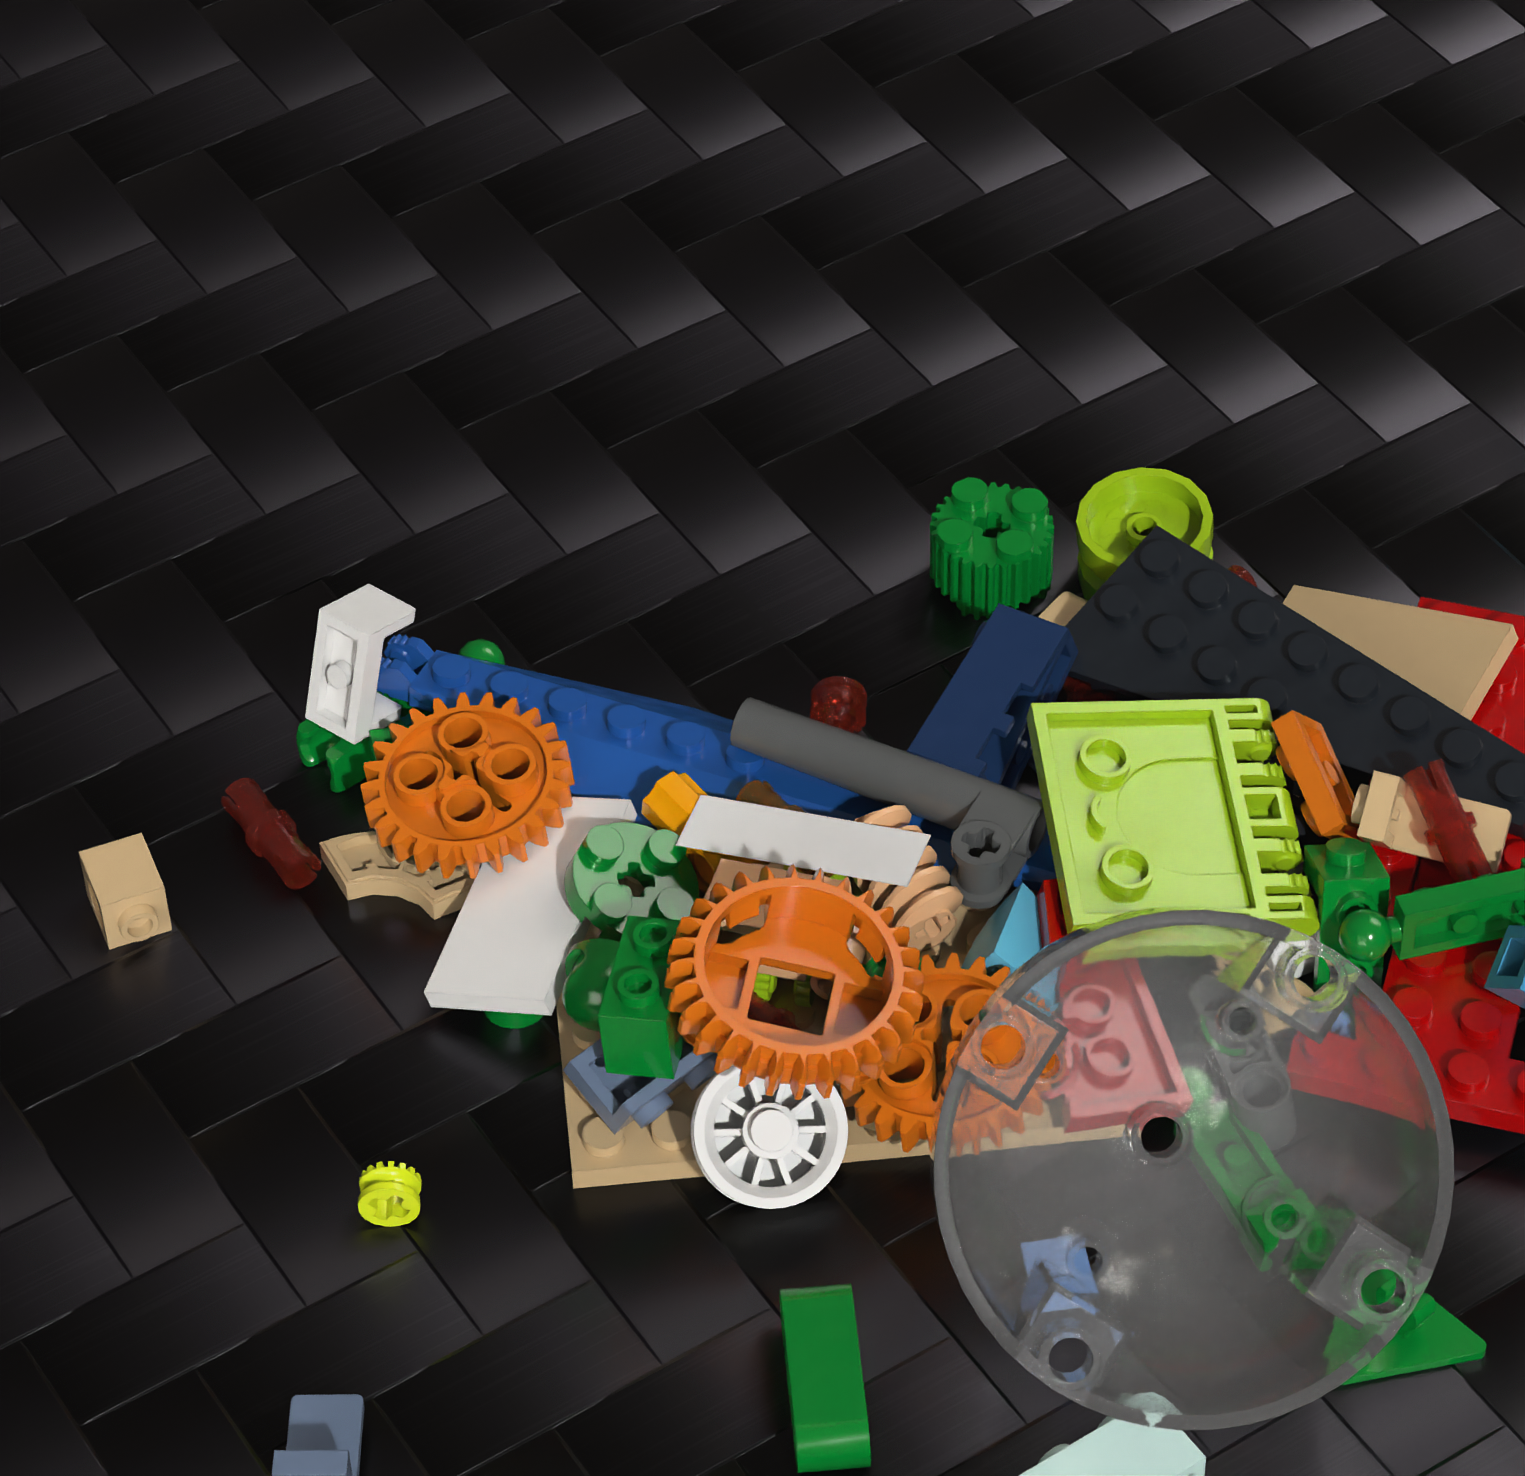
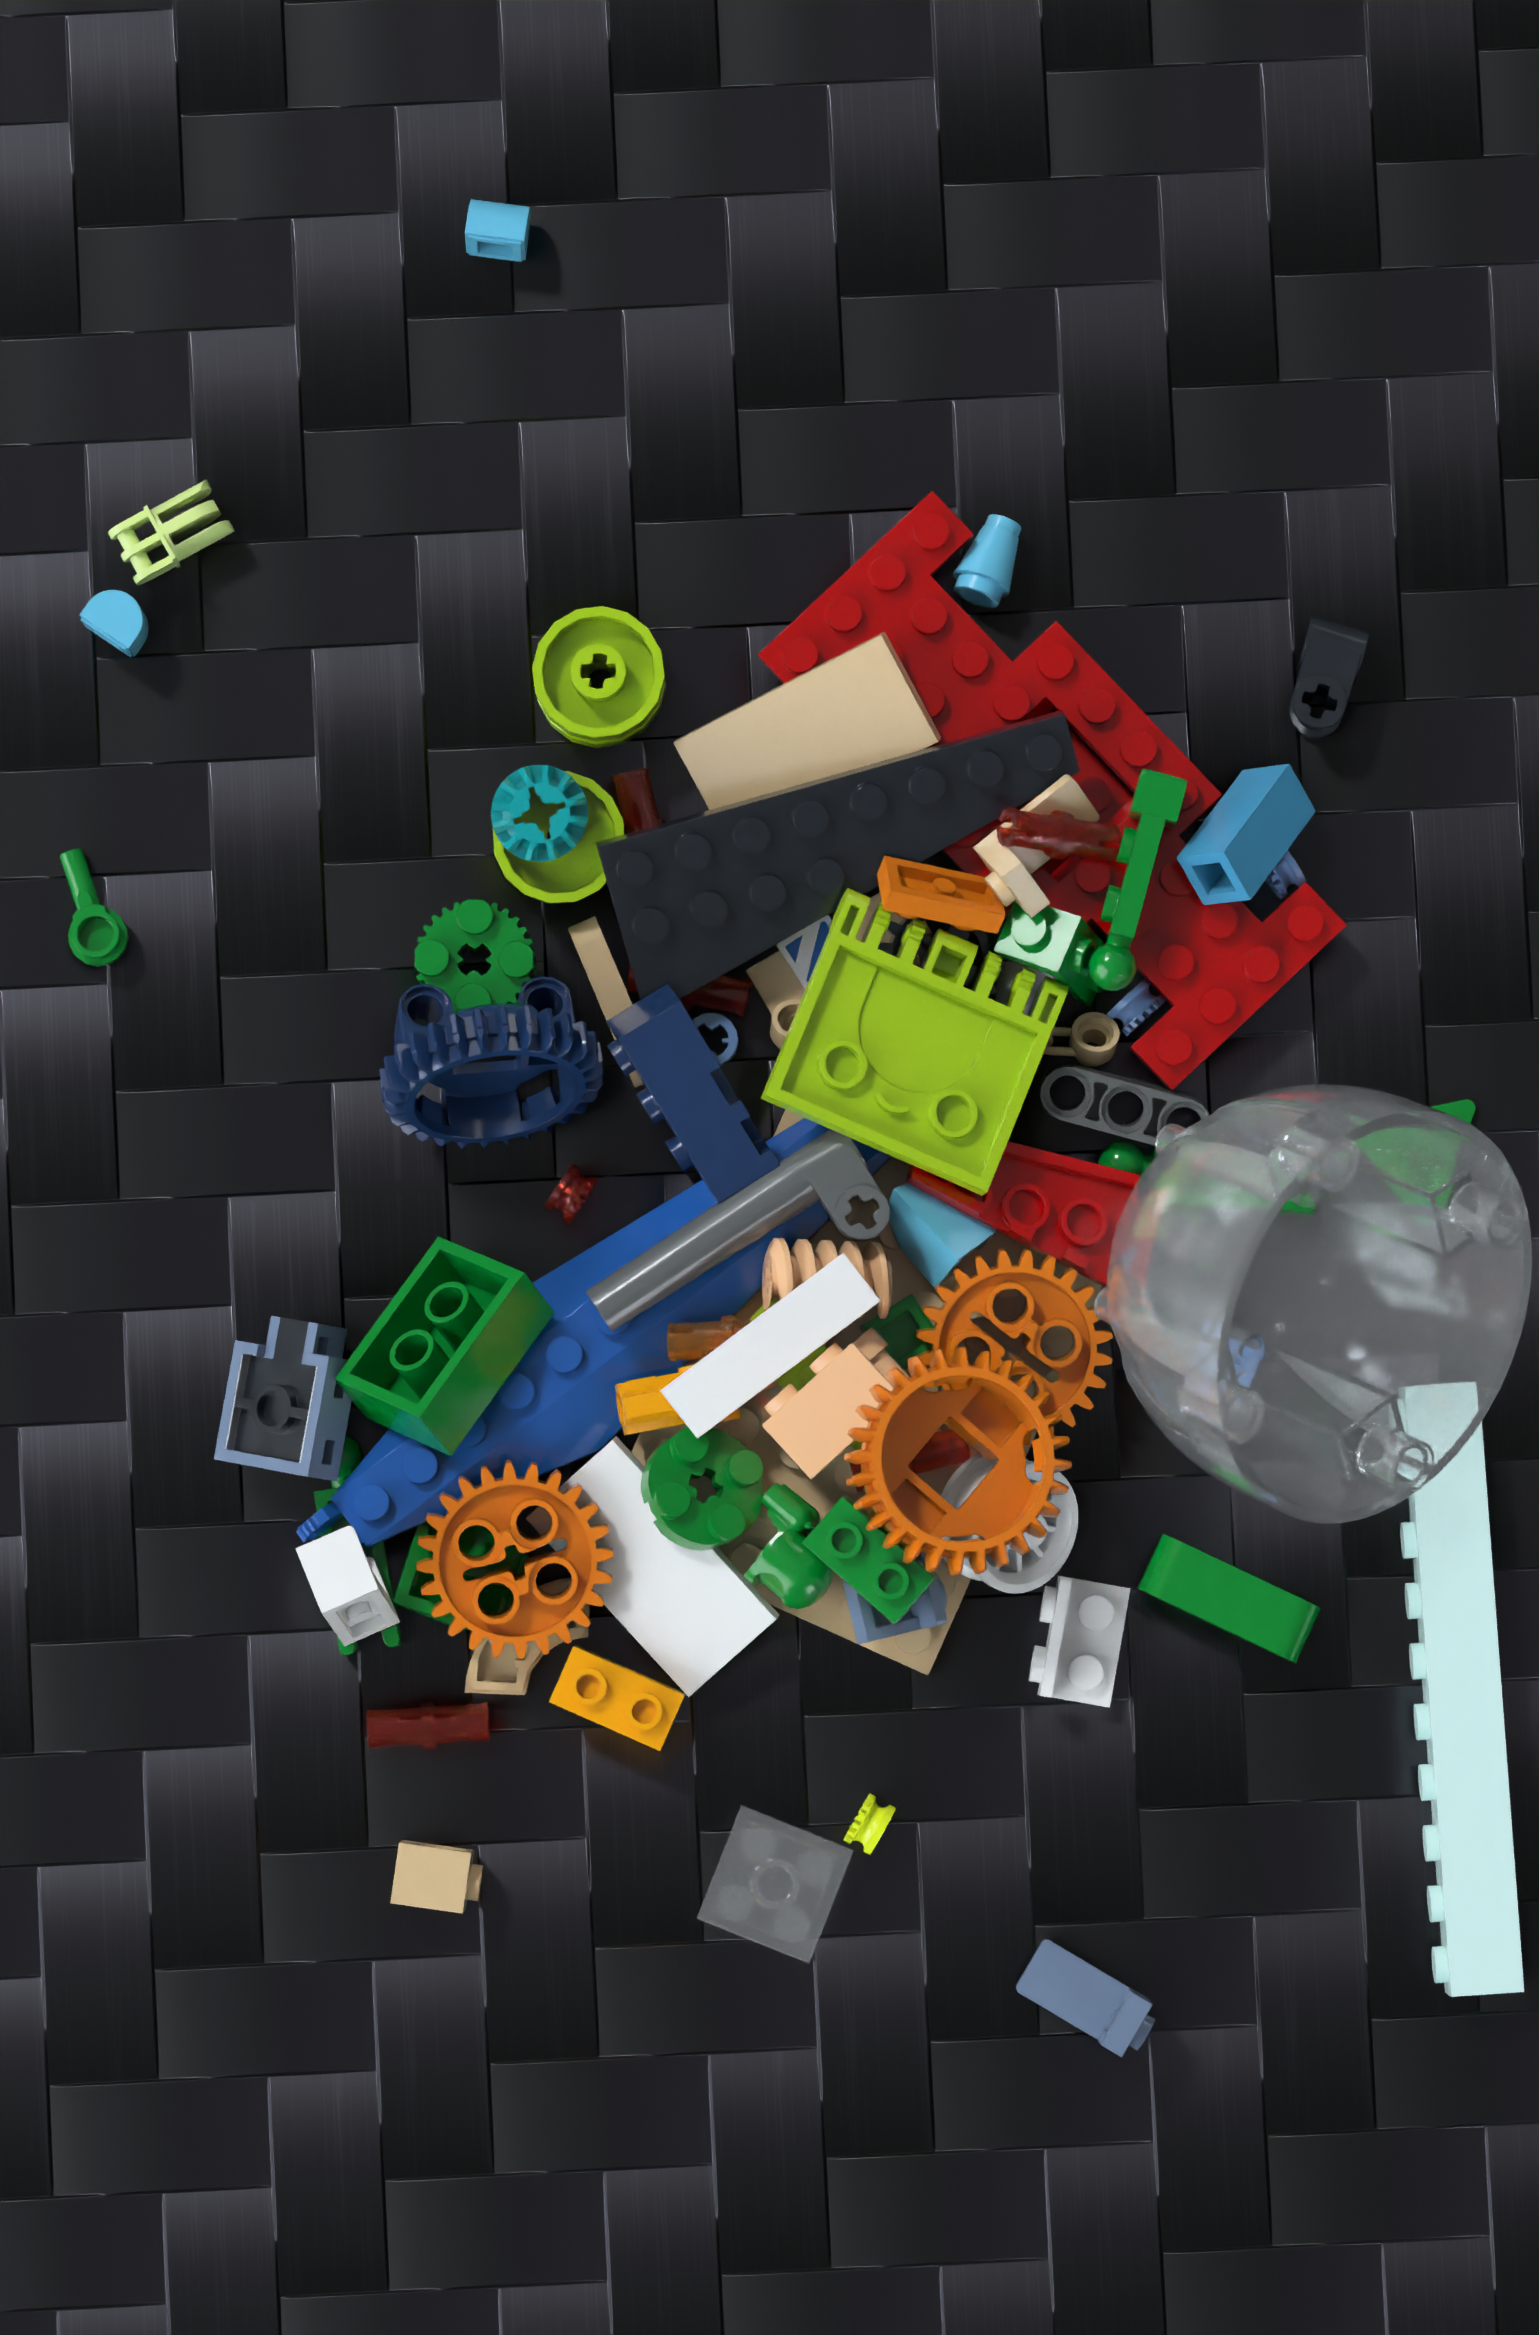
camera: 60 degrees left, 40 degrees up
none -> green plate [60,848,129,967]
none -> medium azure brick [79,590,149,657]
none -> yellowish green arm [108,479,235,585]
none -> piece [214,1316,352,1481]
none -> green brick [334,1236,555,1456]
none -> dark blue piece [379,976,603,1149]
none -> teal gear [491,765,588,862]
none -> lime wheel [532,606,666,748]
none -> light orange brick [549,1645,685,1751]
none -> clear plate [697,1805,854,1963]
none -> white bracket [1029,1576,1131,1708]

